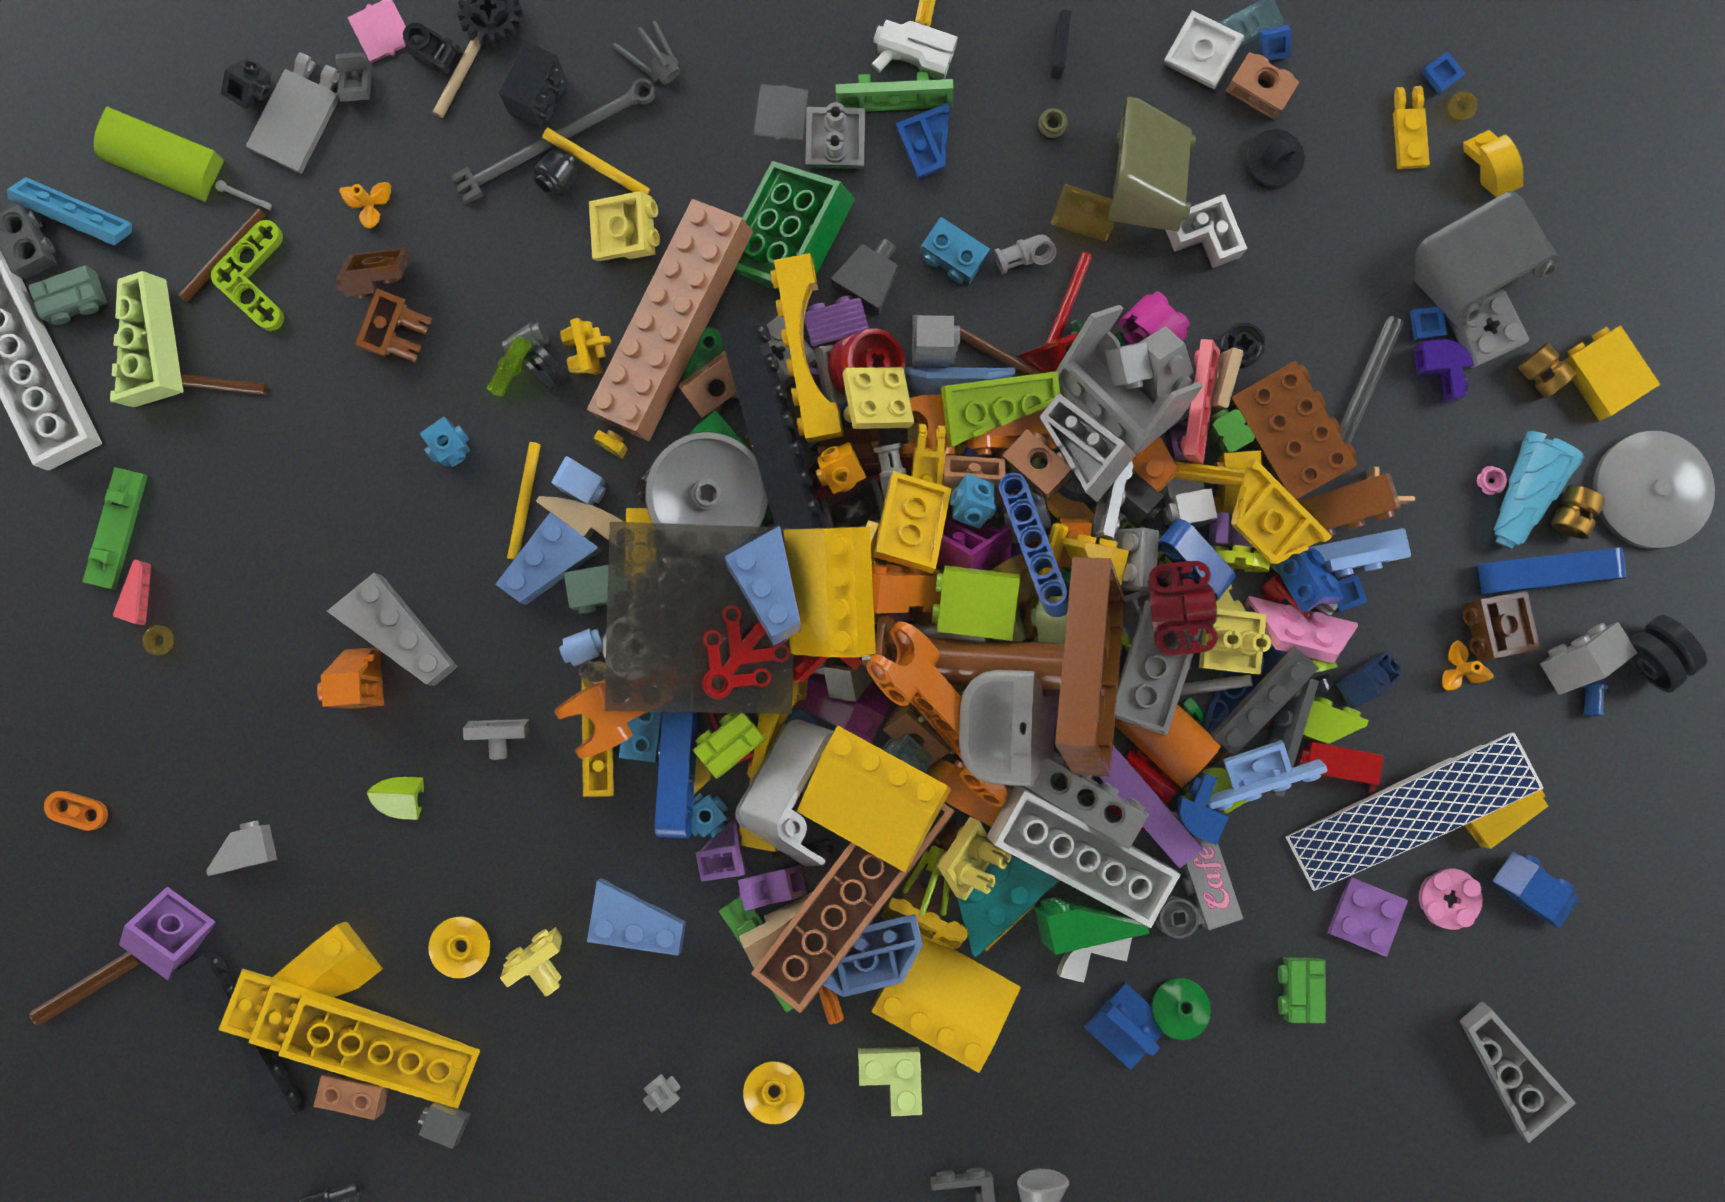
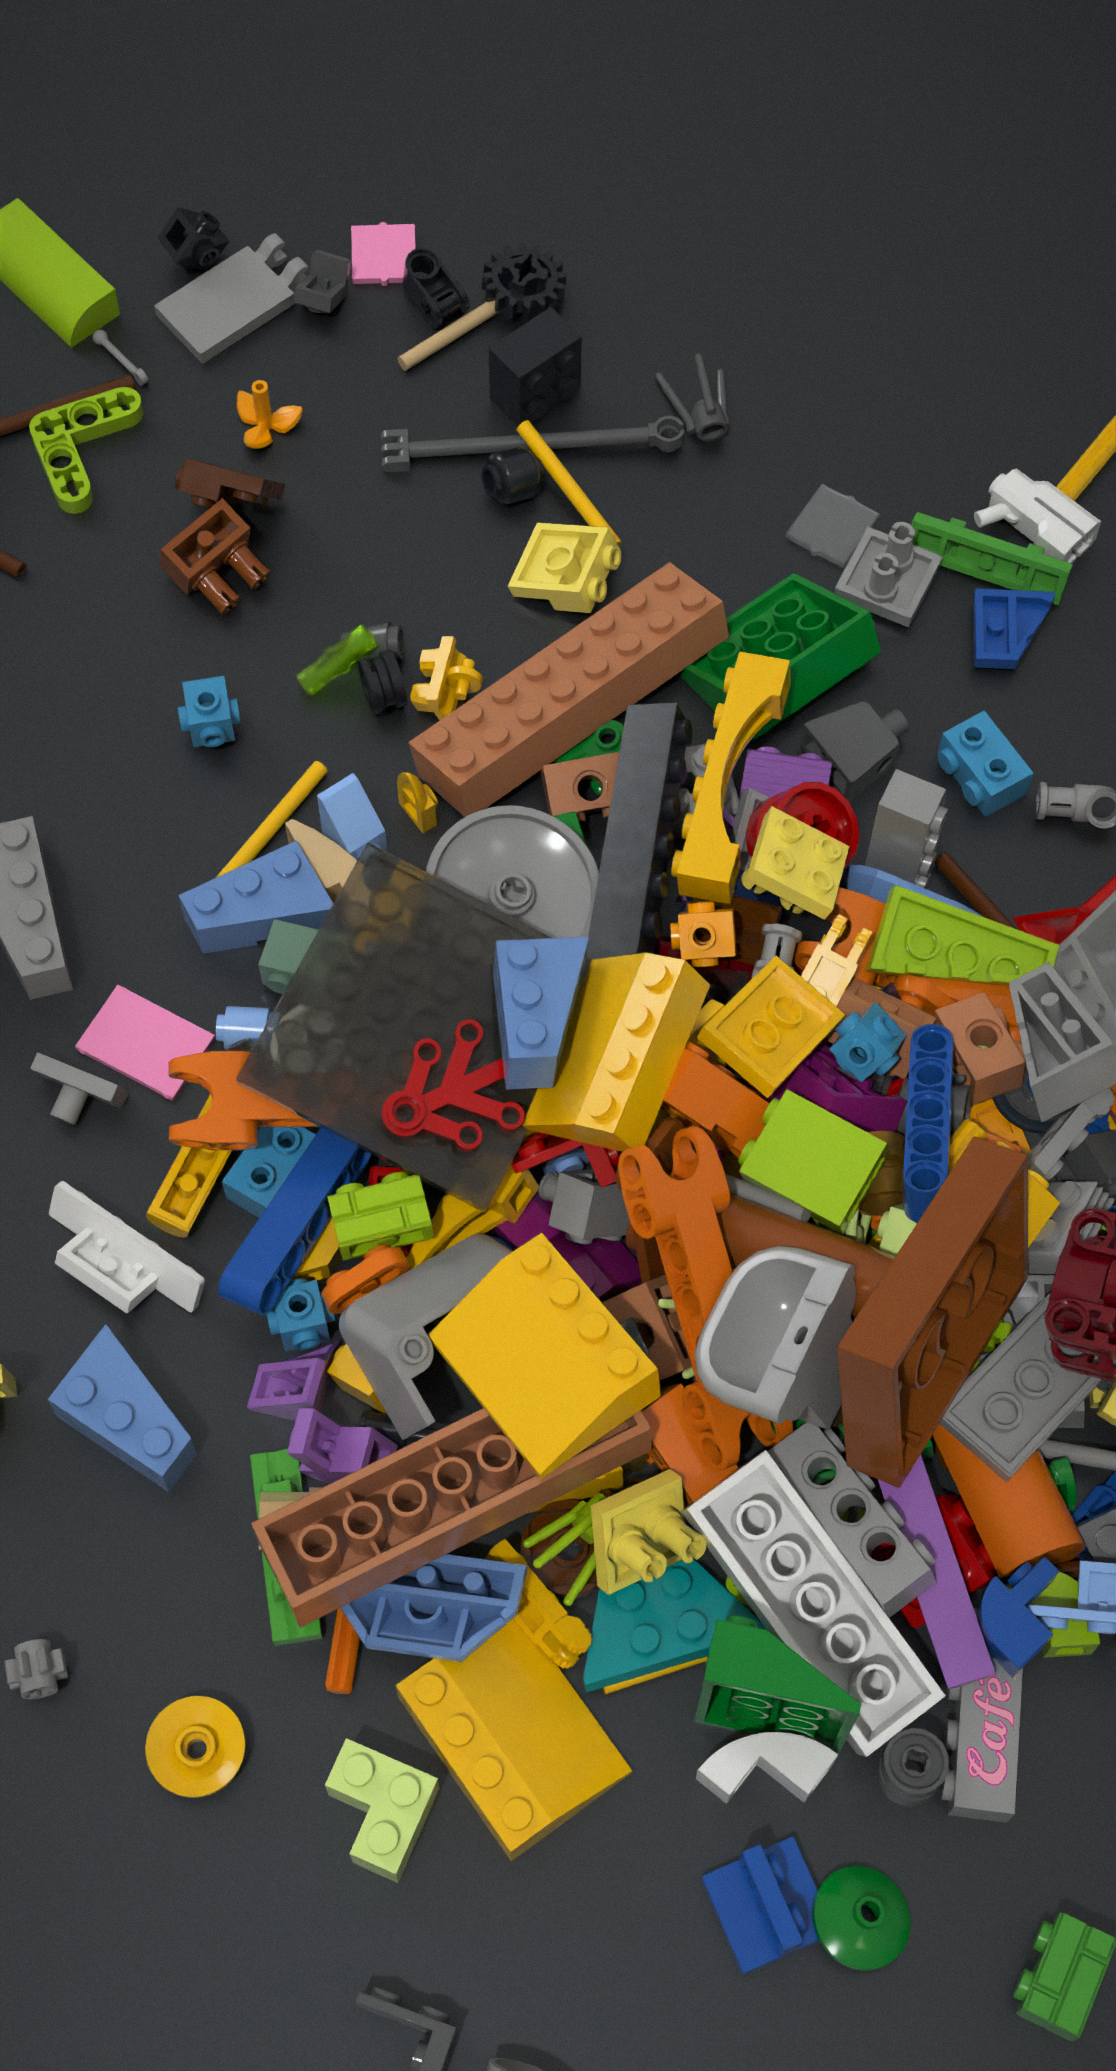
camera: 30 degrees right, 20 degrees down
none -> white bracket [49,1181,205,1313]
none -> bright pink piece [75,985,216,1101]
none -> orange plate [321,1244,410,1314]

